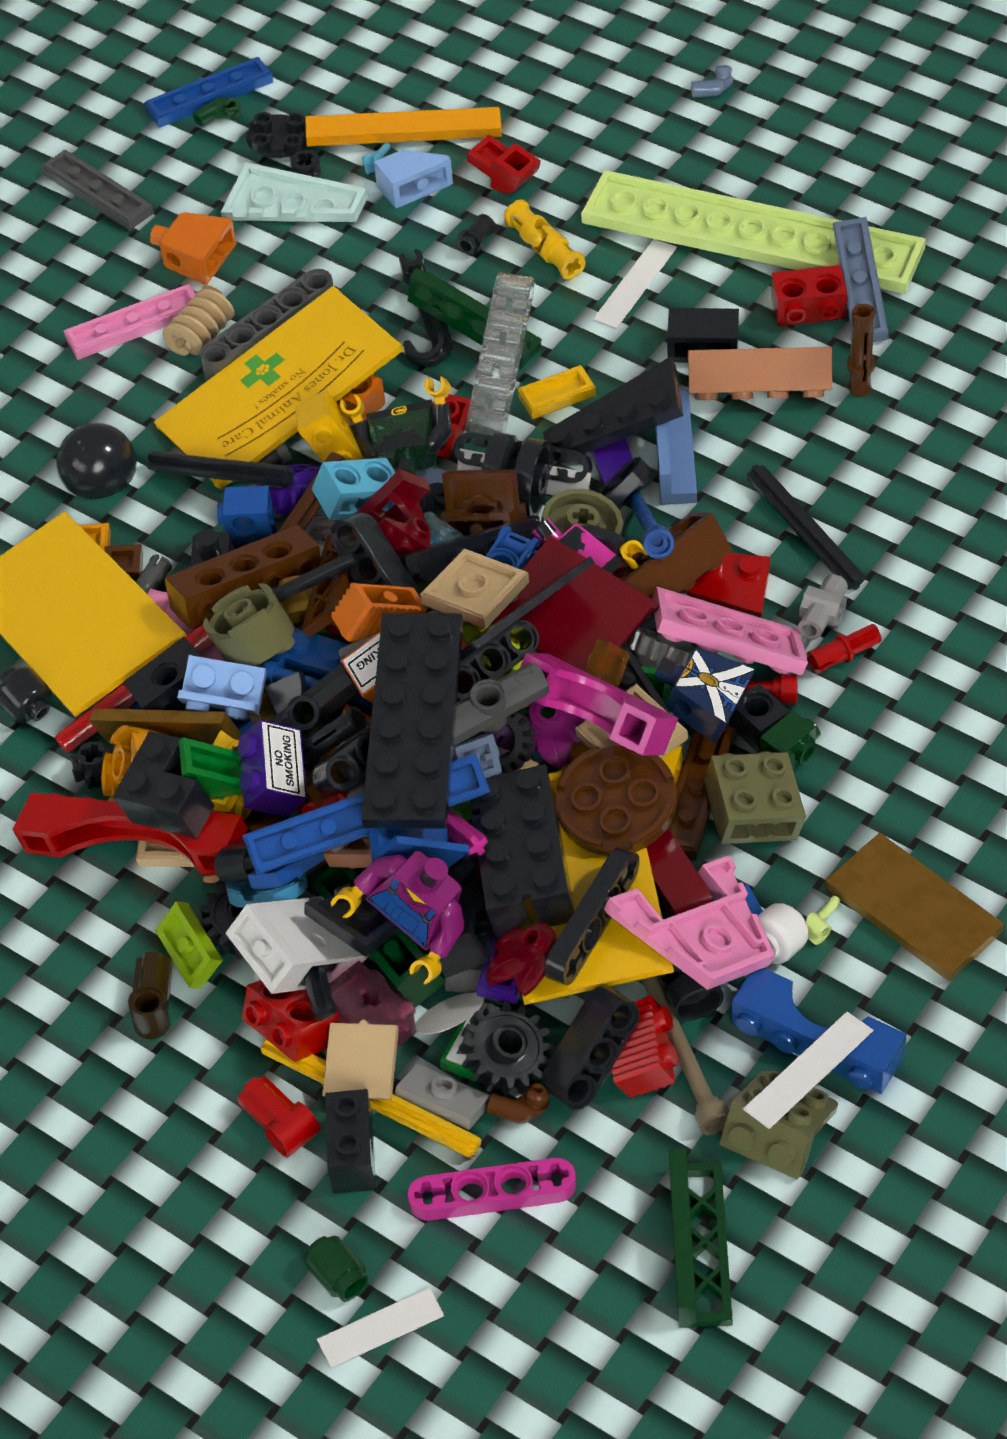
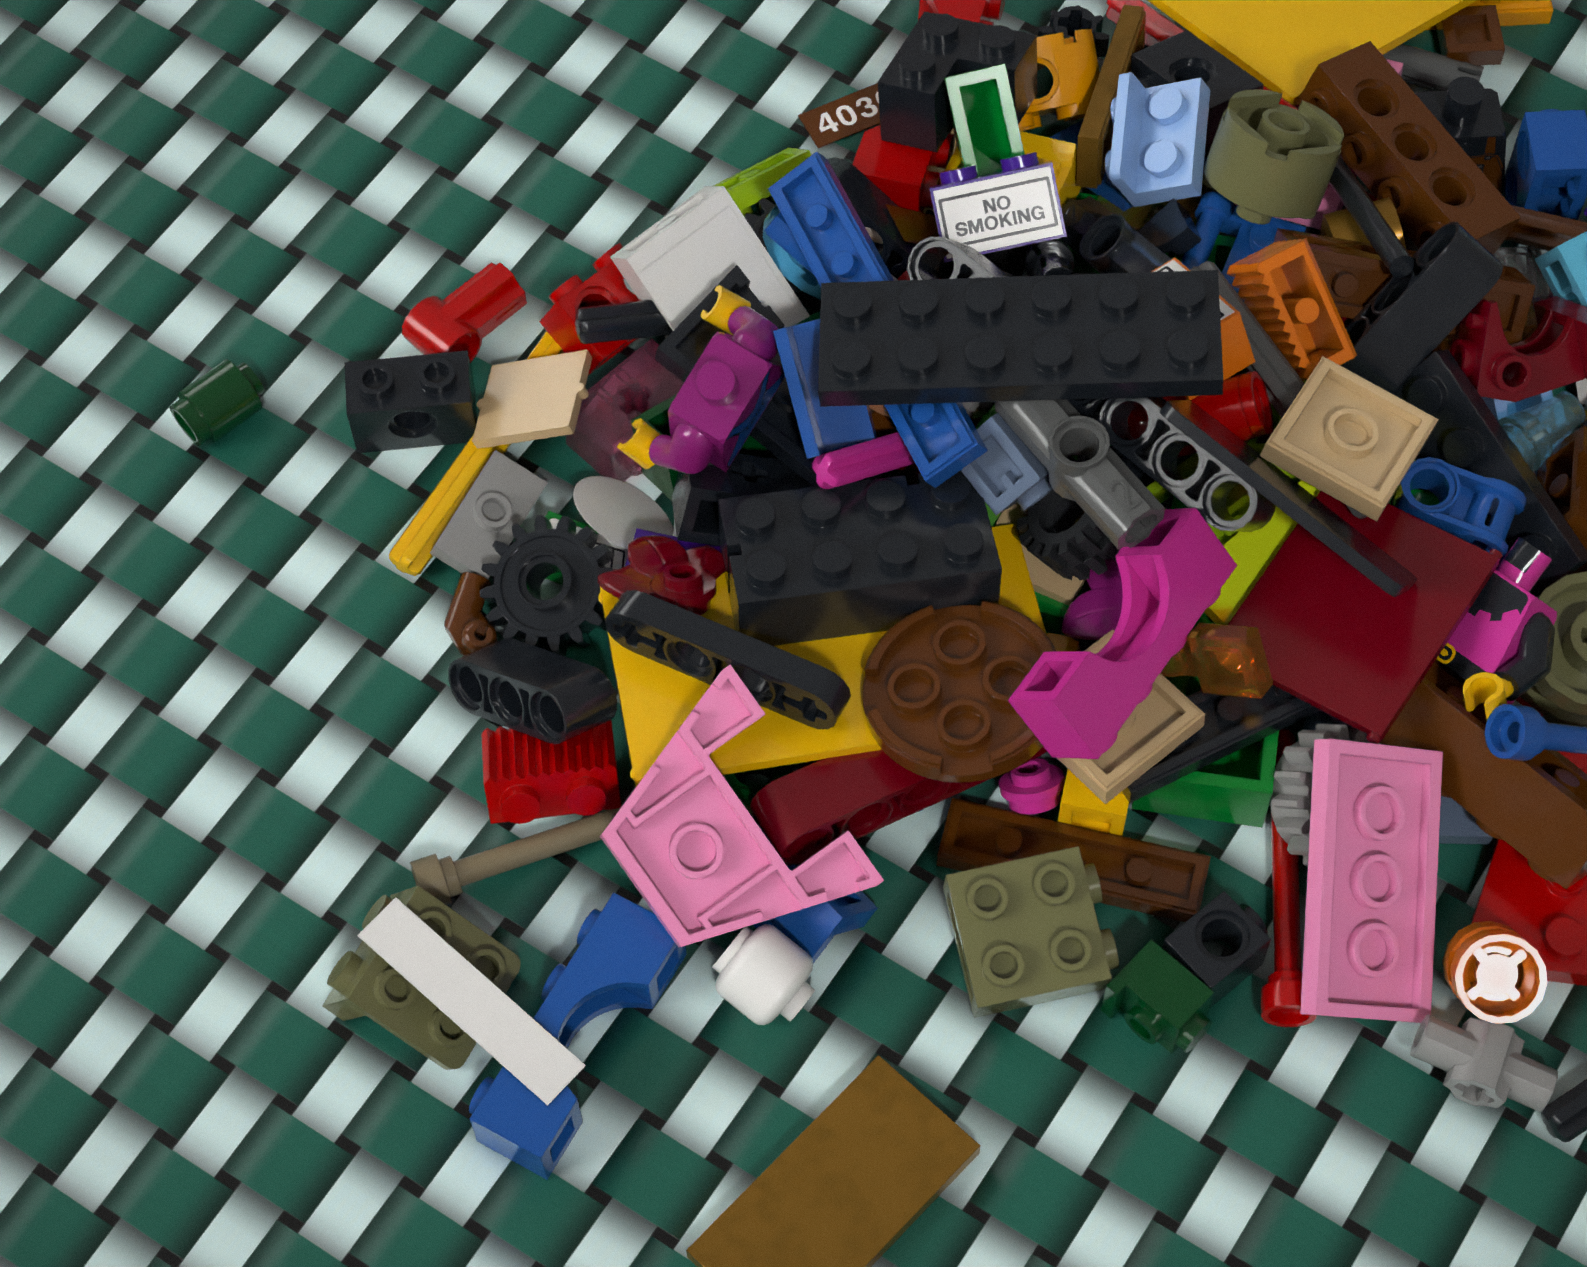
camera: 85 degrees right, 10 degrees up
dark brown piece [128,952,173,1039] -> none
white sticker [317,1287,444,1368] -> none
dark pink beam [408,1158,576,1221] -> none
torso [653,649,755,743] -> none
dark green fence [669,1148,733,1328] -> none
yellowish green hand [806,895,841,945] -> none
red axle [807,624,882,674] -> none
none -> reddish brown sticker [798,83,880,148]
none -> wheel [1442,921,1547,1024]

